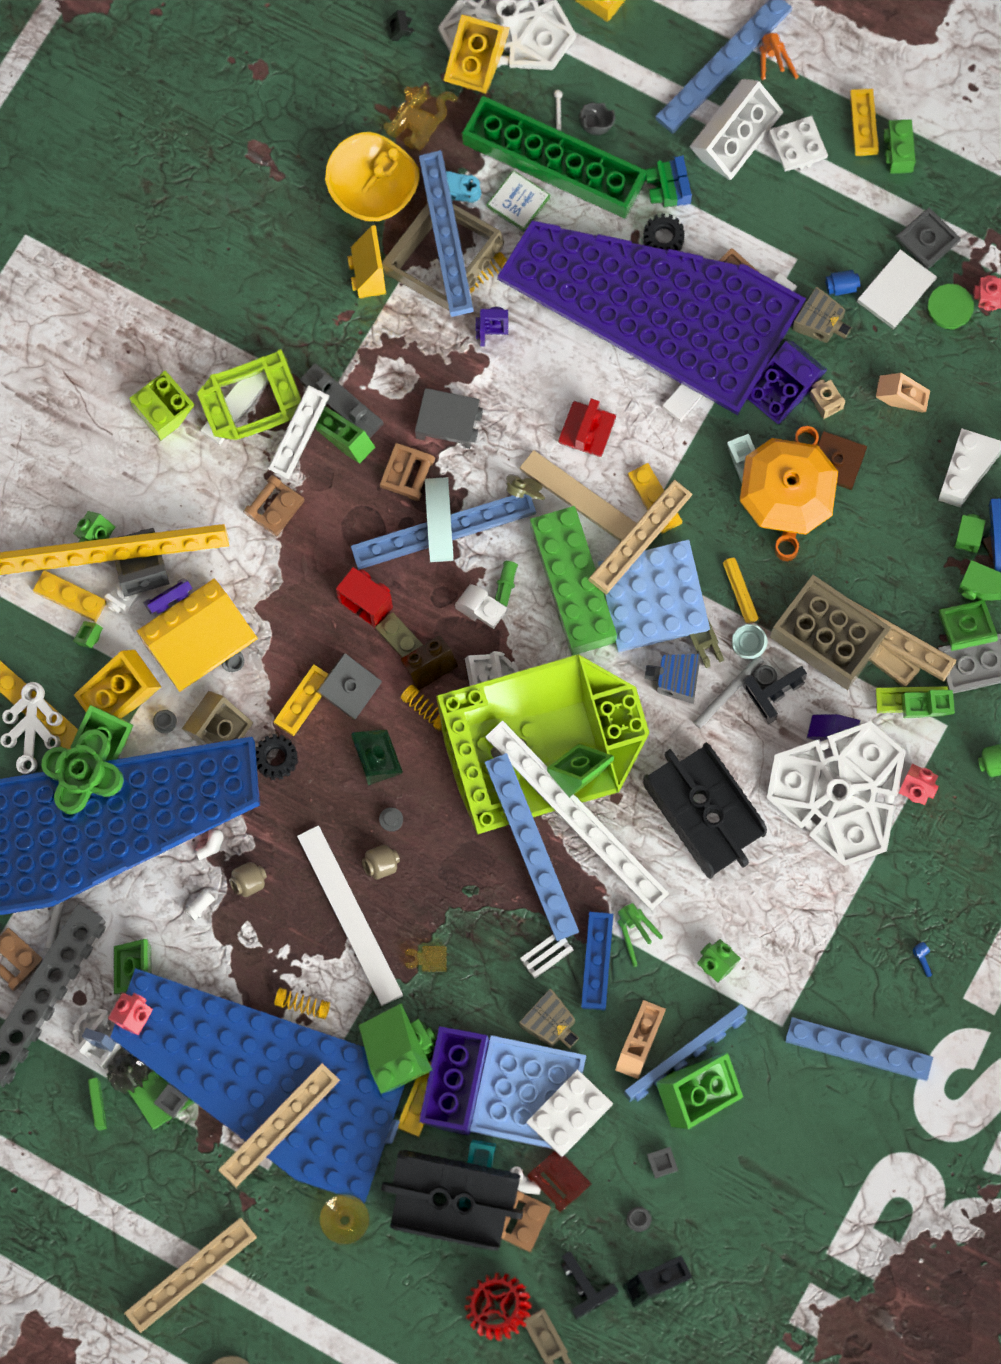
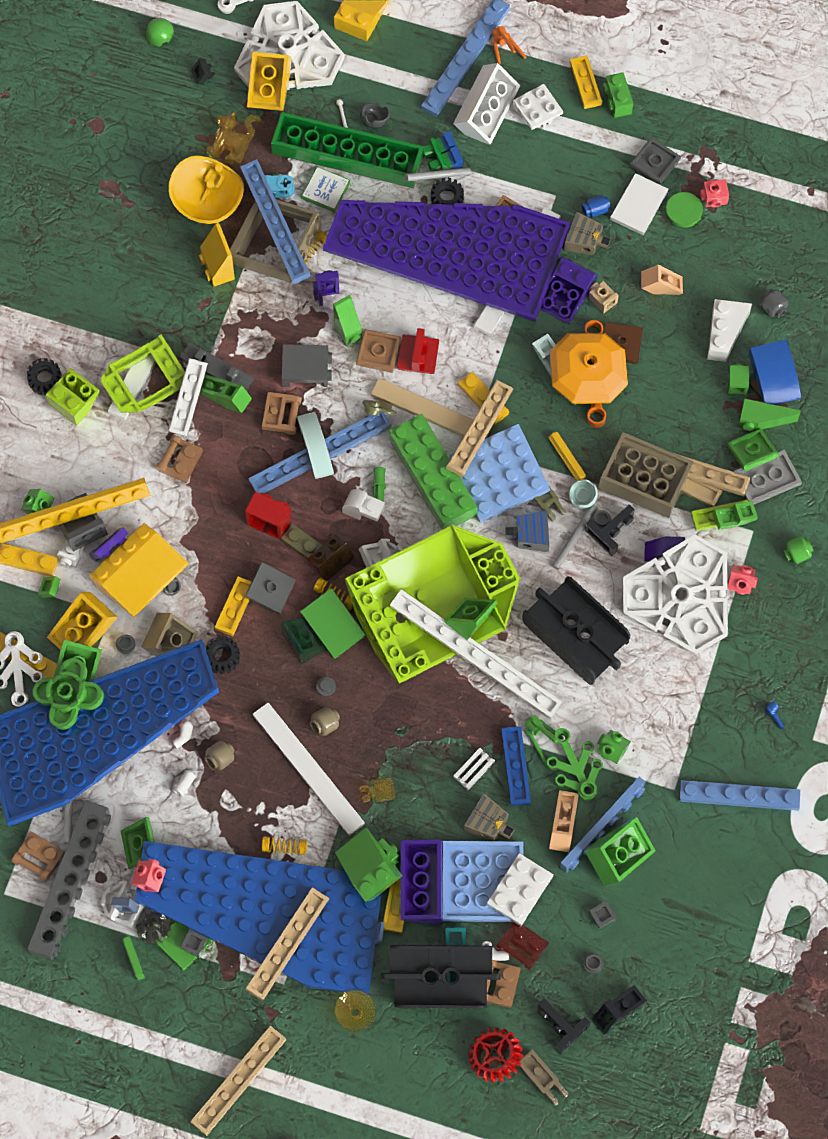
camera: 15 degrees left, 5 degrees down
medium blue plate [485,753,579,942] -> none
none -> black tyre [27,358,62,395]
none -> bright green tile [300,588,366,659]
none -> slope [333,295,362,345]
none -> medium nougat plate [356,329,401,373]
none -> light grey bar [404,168,471,181]
none -> bright green plant [546,728,603,800]

